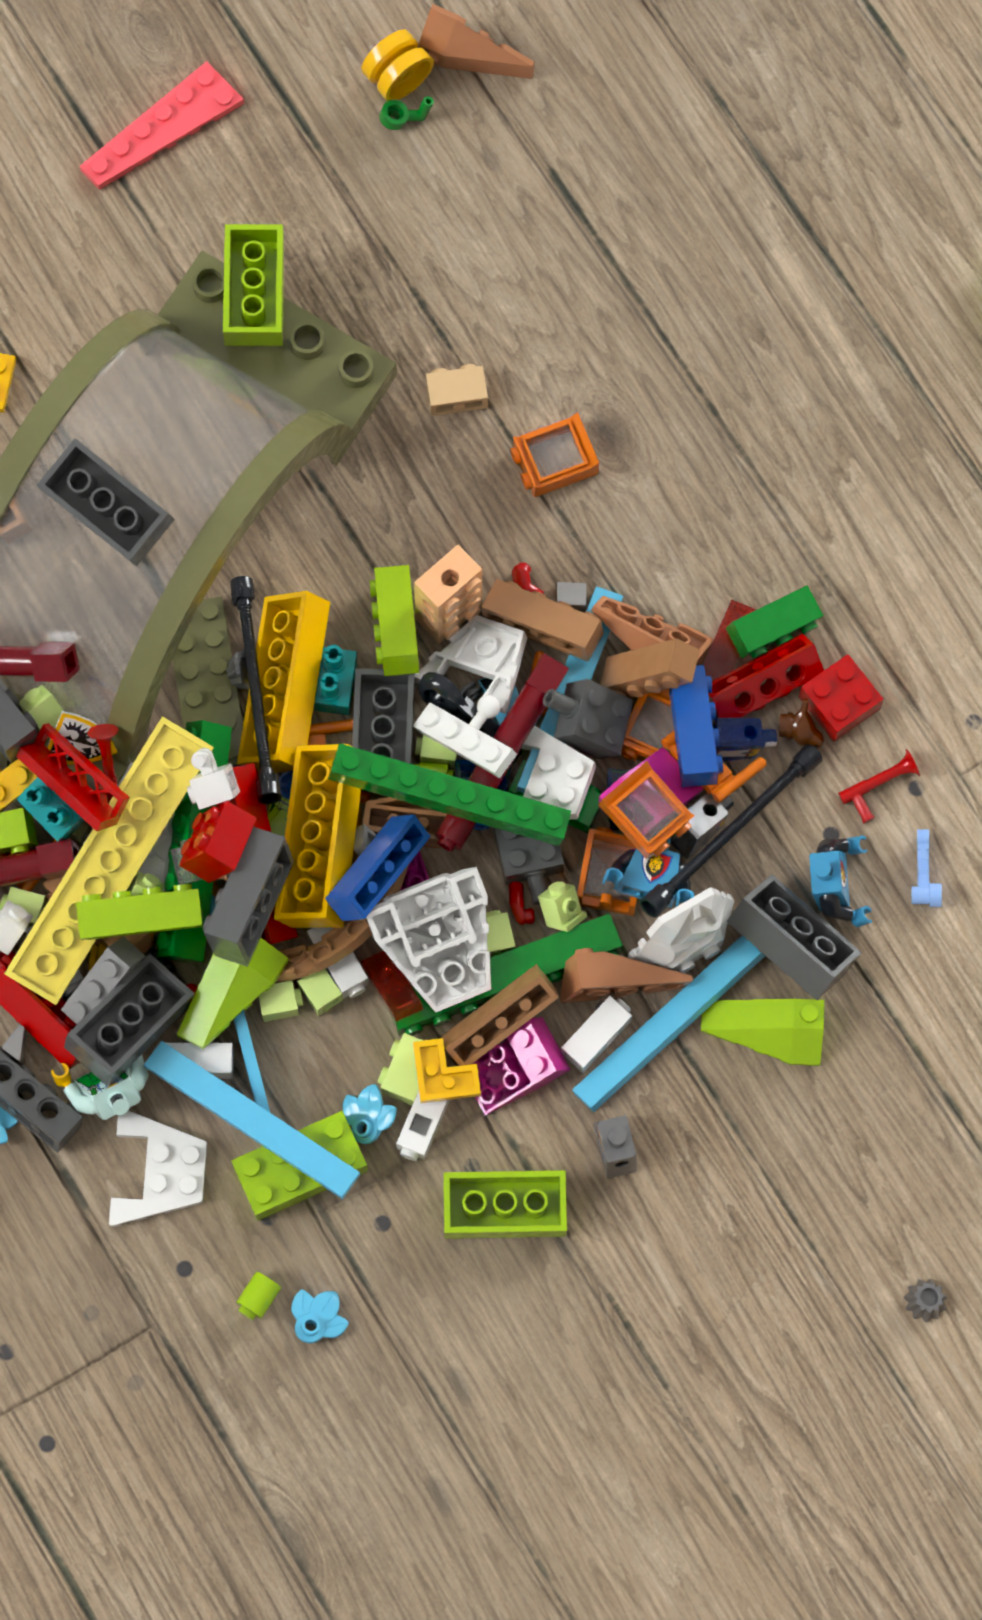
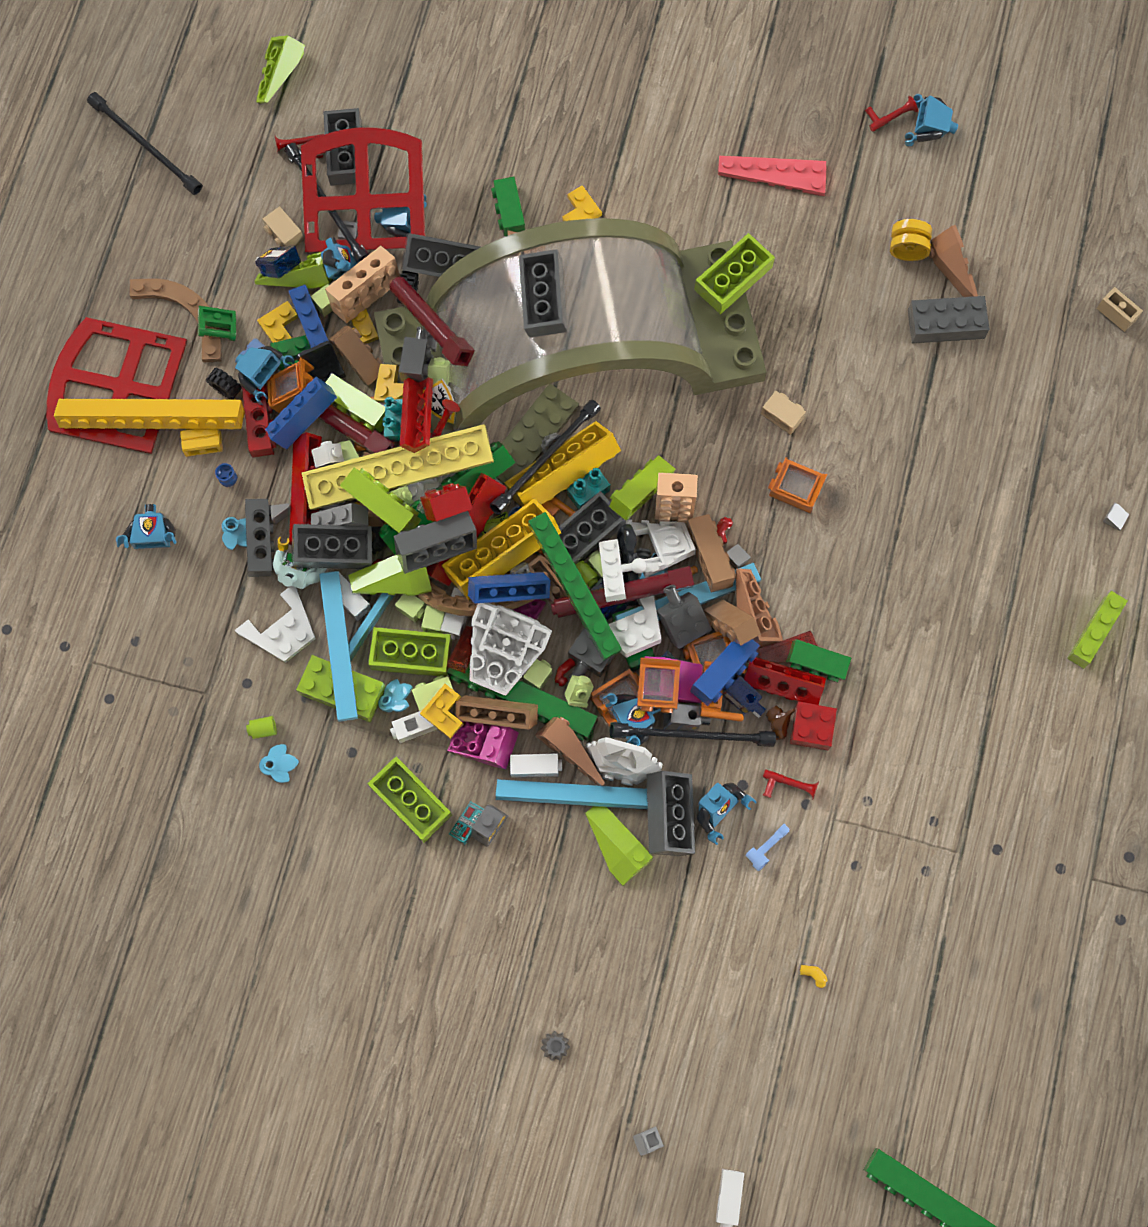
camera: 50 degrees right, 0 degrees up
white brick [187,748,240,810] -> none
green plate [379,96,434,130] -> none
none -> lime brick [368,627,452,677]
none -> slope [449,801,484,845]
none -> dark grey brick [908,296,990,343]
none -> slope [1103,503,1129,531]

